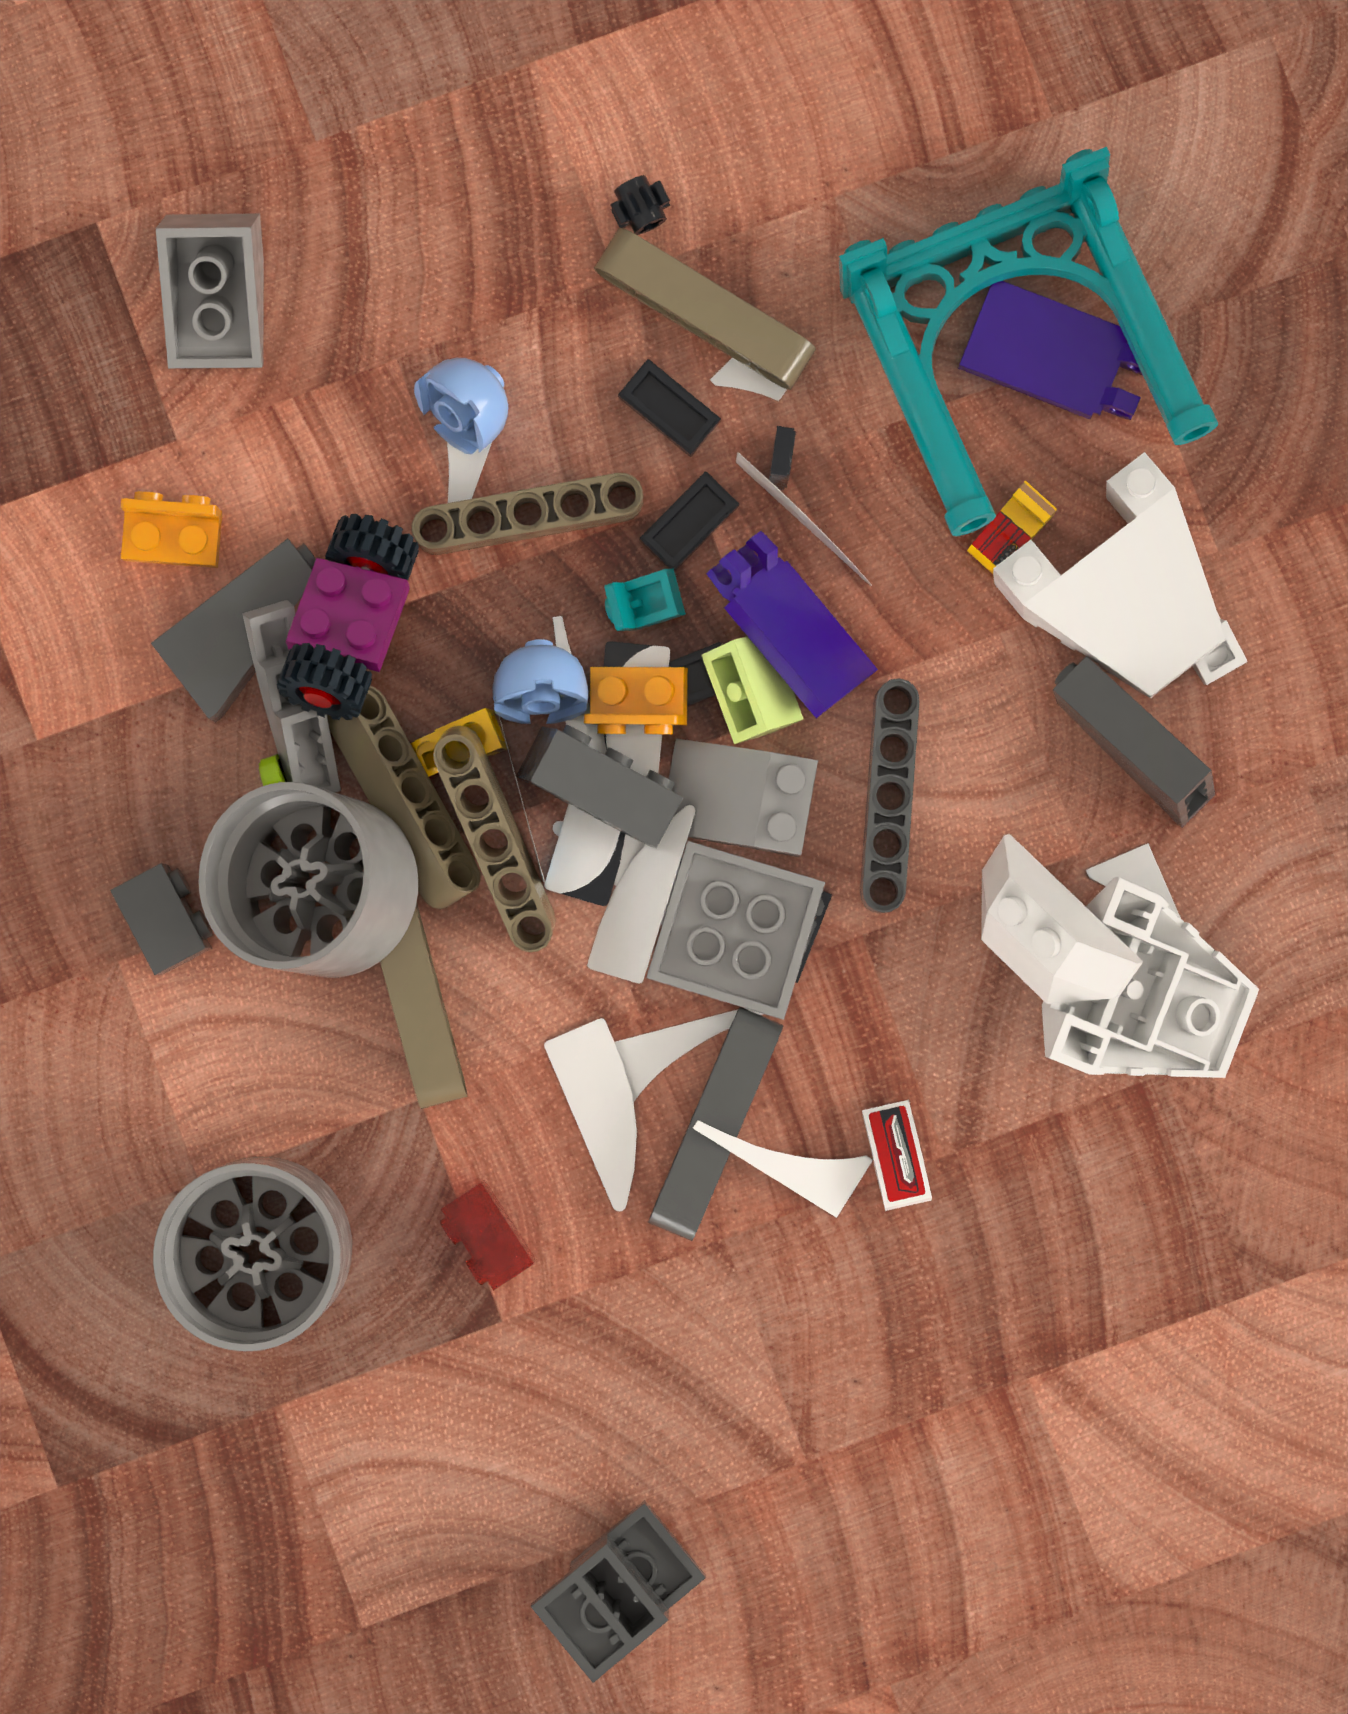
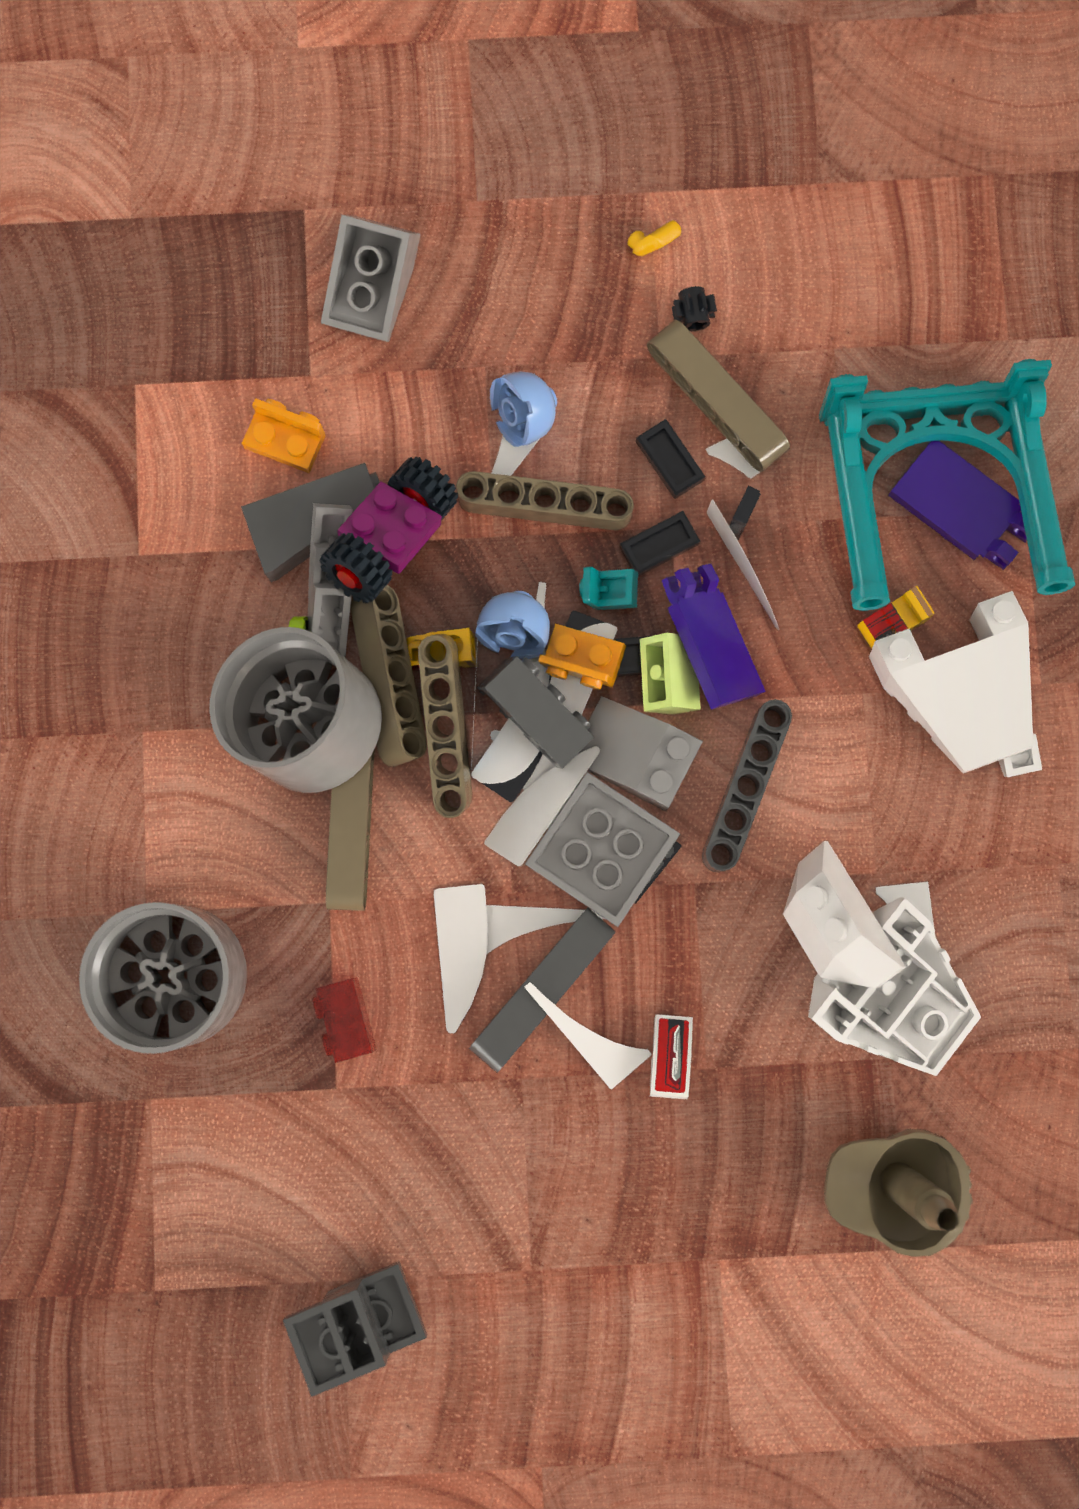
camera: 20 degrees right, 5 degrees down
dark grey brick [110,863,213,975] -> none
dark grey slope [1053,656,1215,828] -> none
none -> yellow arm [627,220,681,256]
none -> dark tan piece [824,1129,973,1257]

